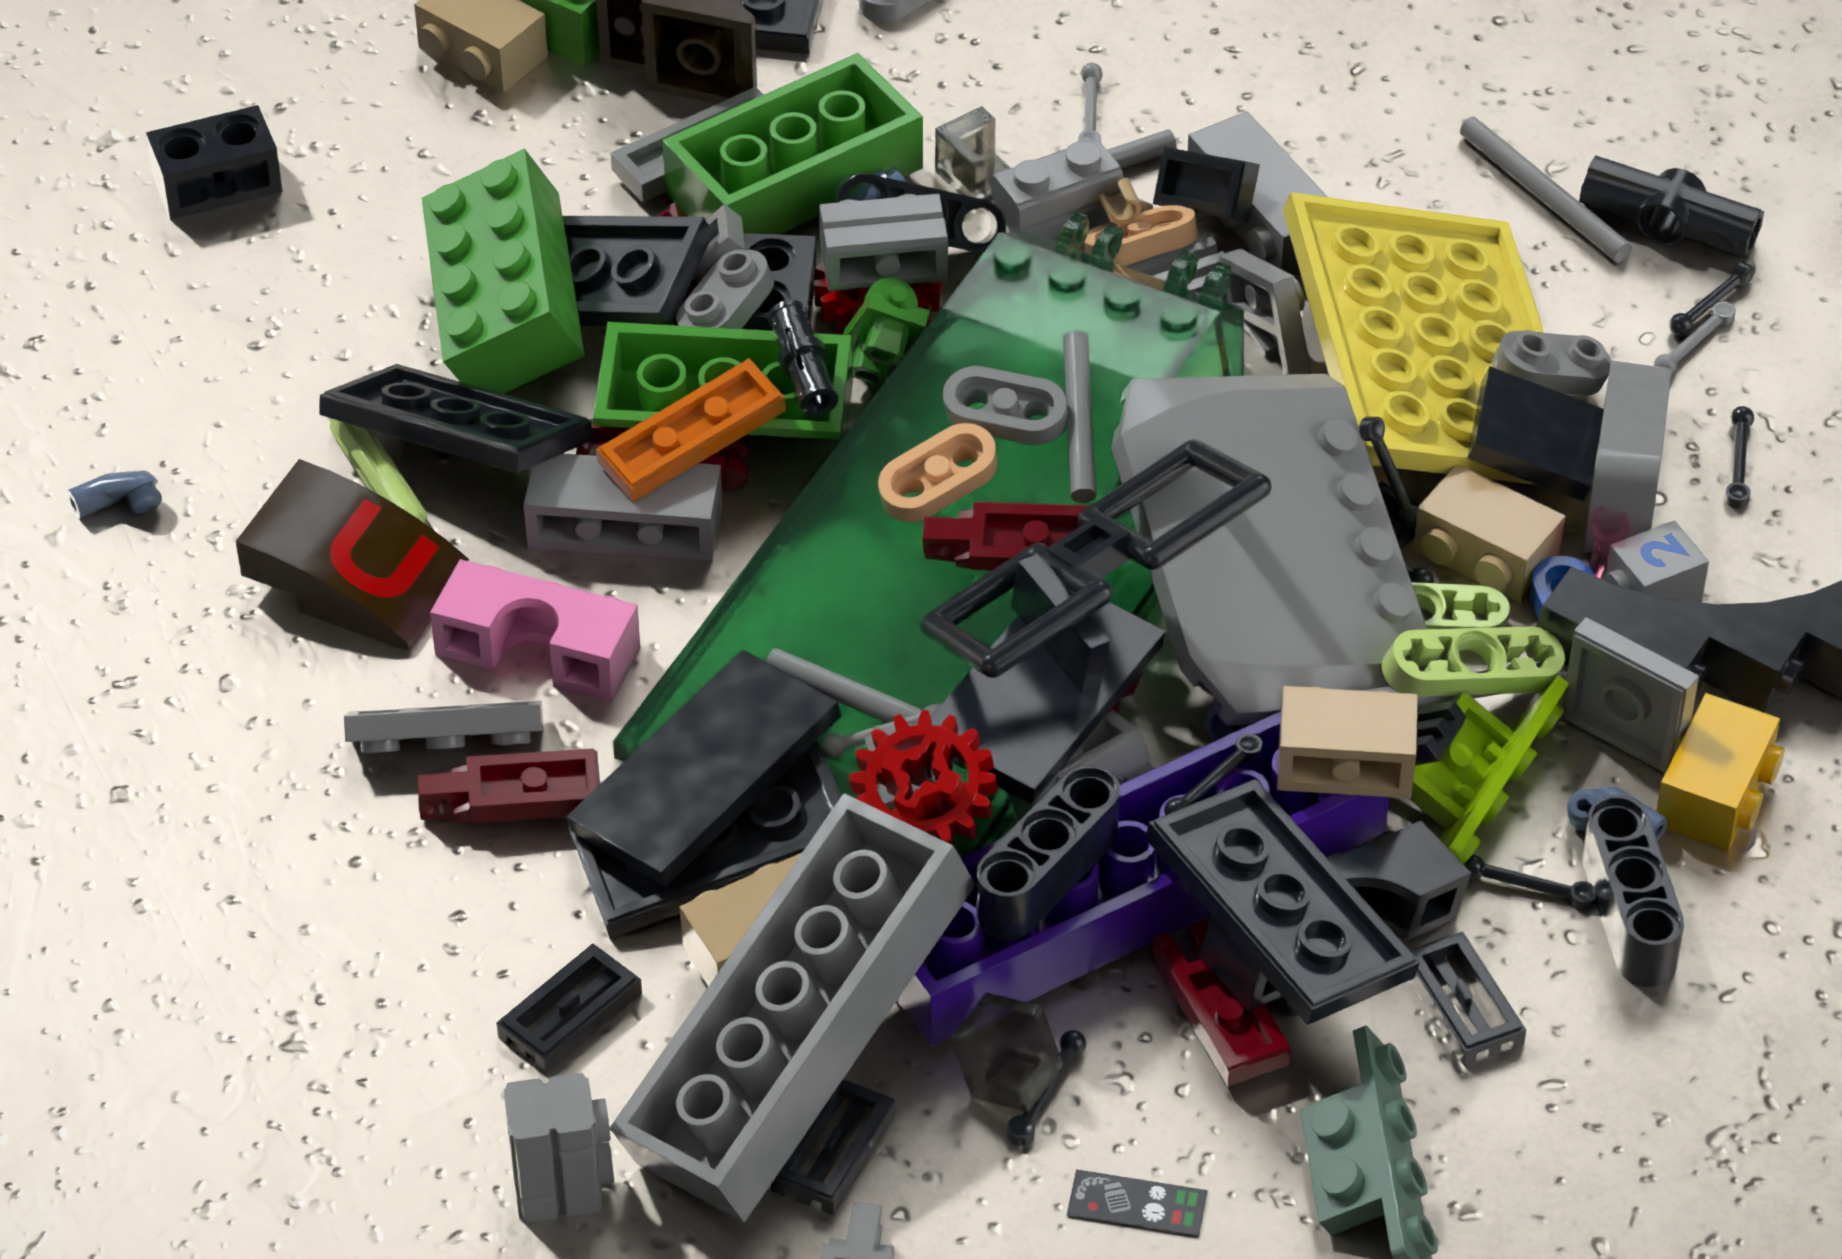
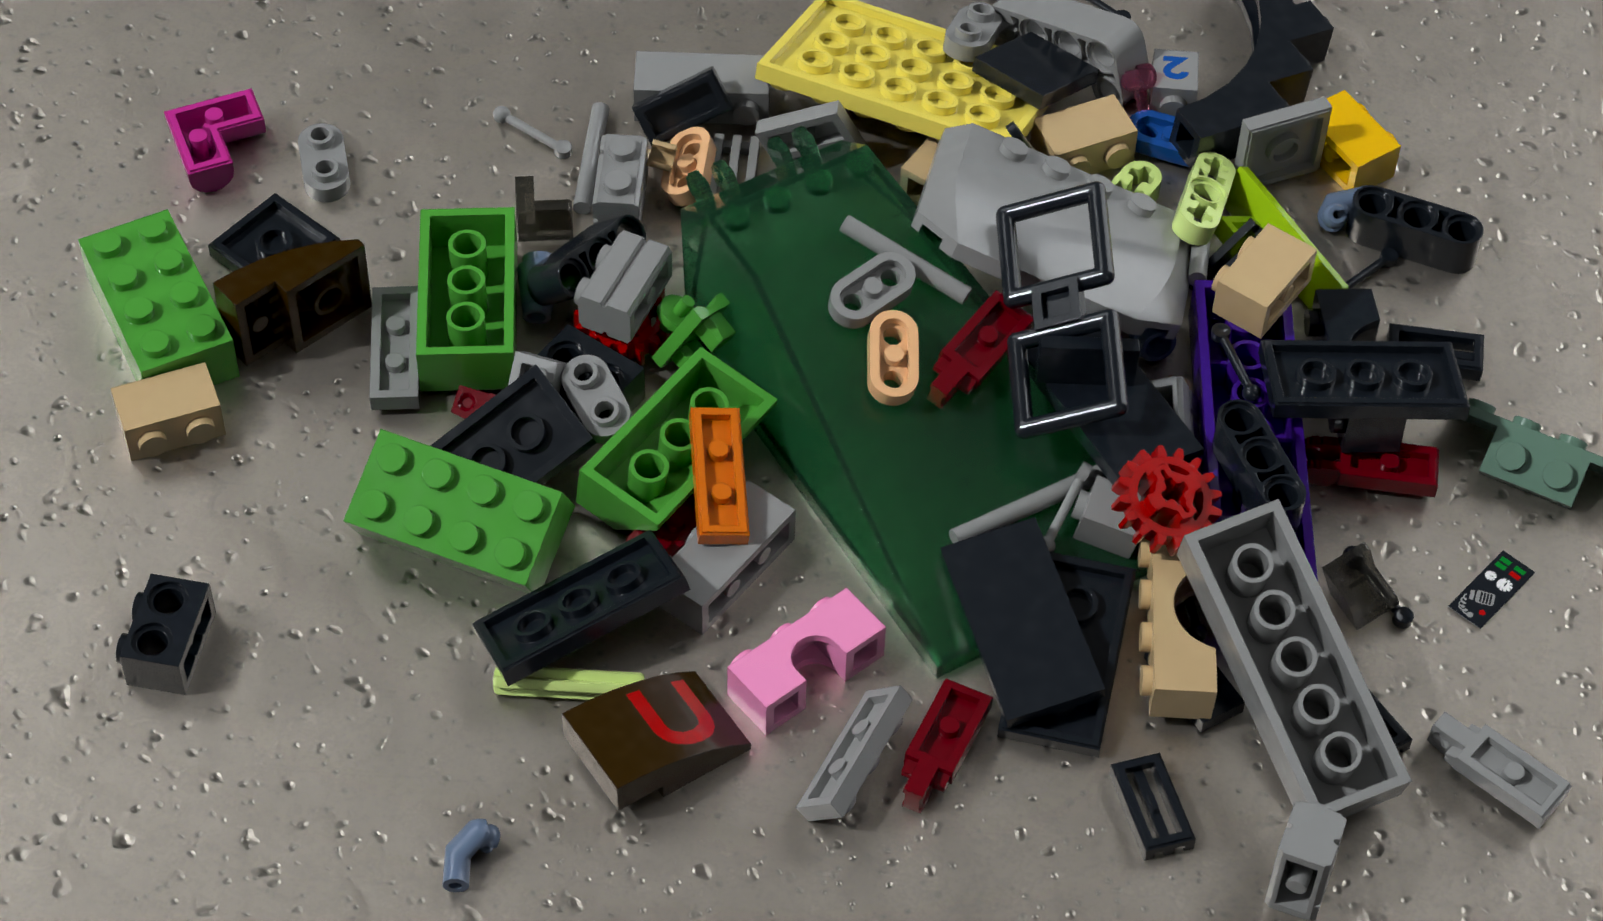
camera: 60 degrees left, 5 degrees up
black pin [767,300,839,417] -> none

